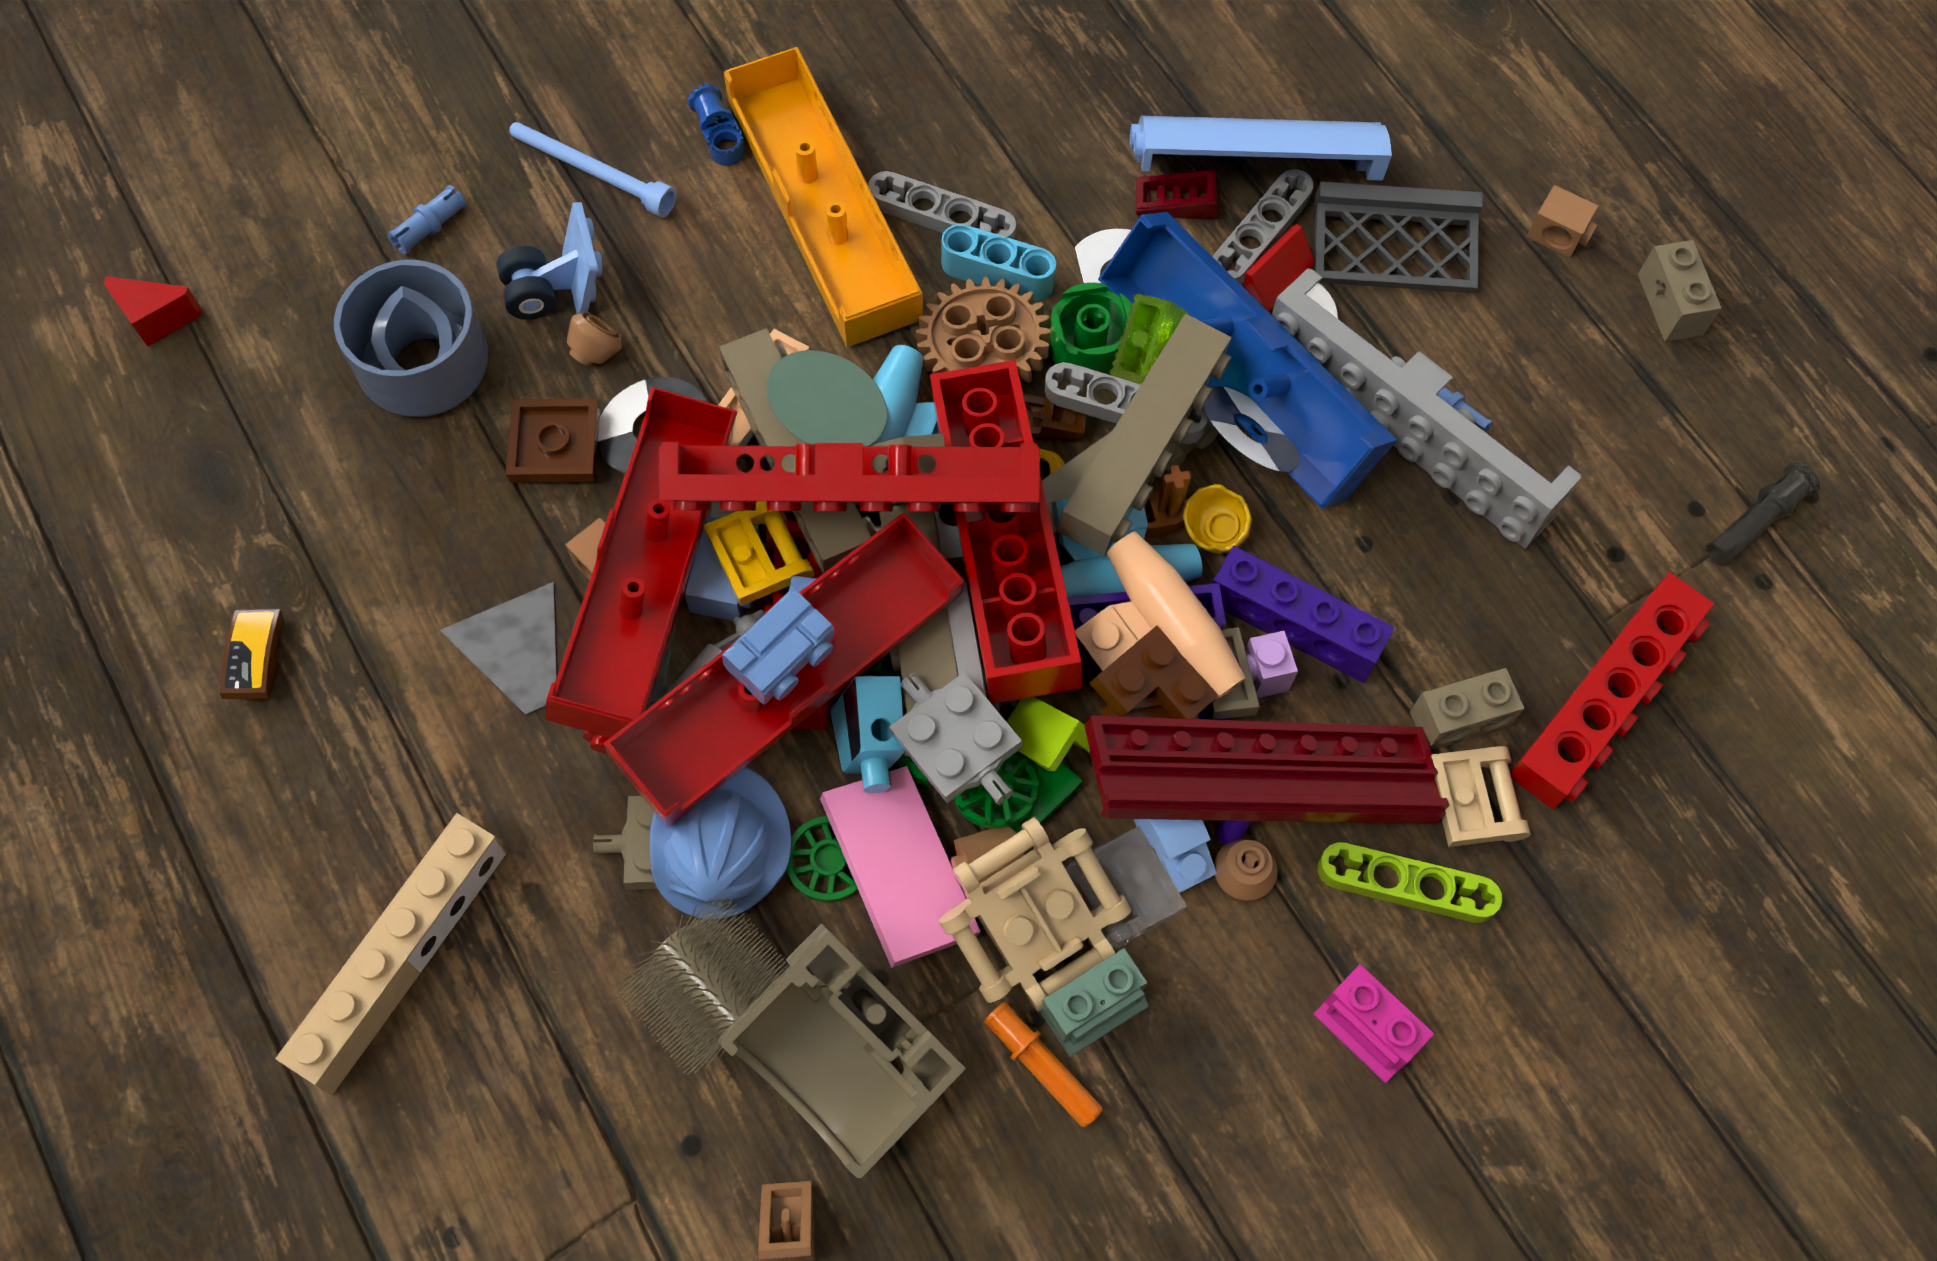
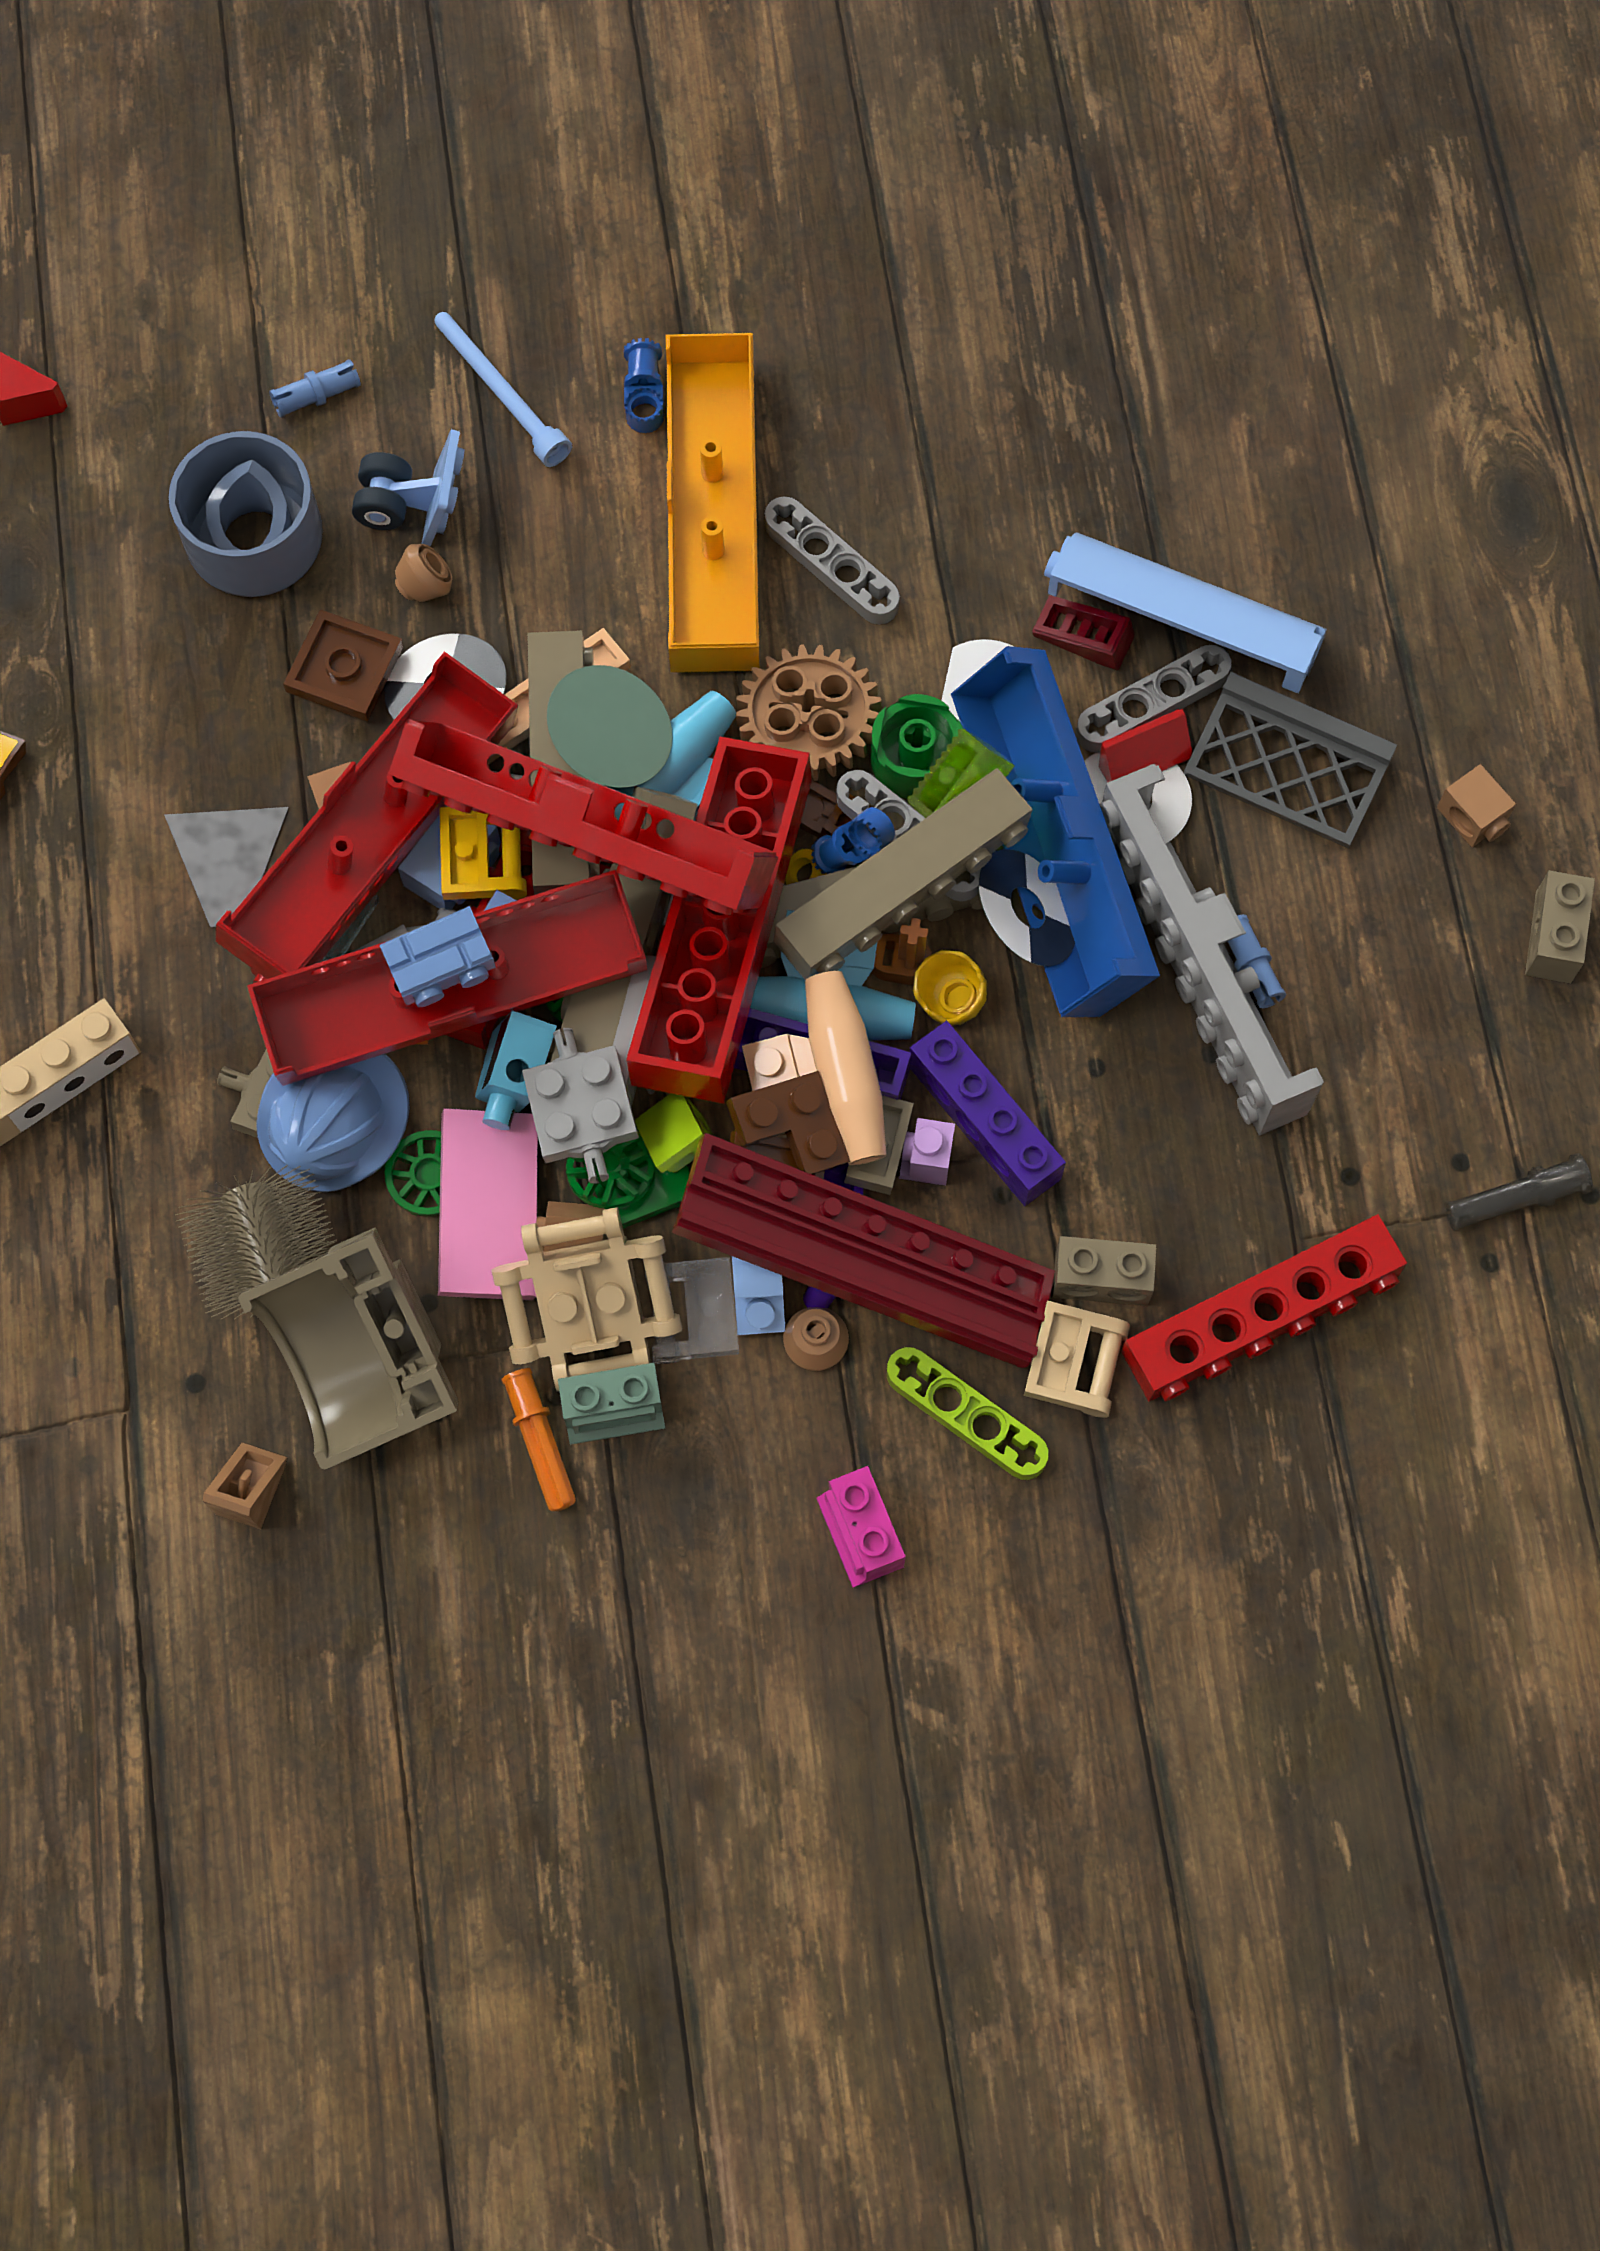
camera: 25 degrees right, 5 degrees up
medium azure beam [941,224,1056,302] -> none
none -> blue connector [811,807,895,874]

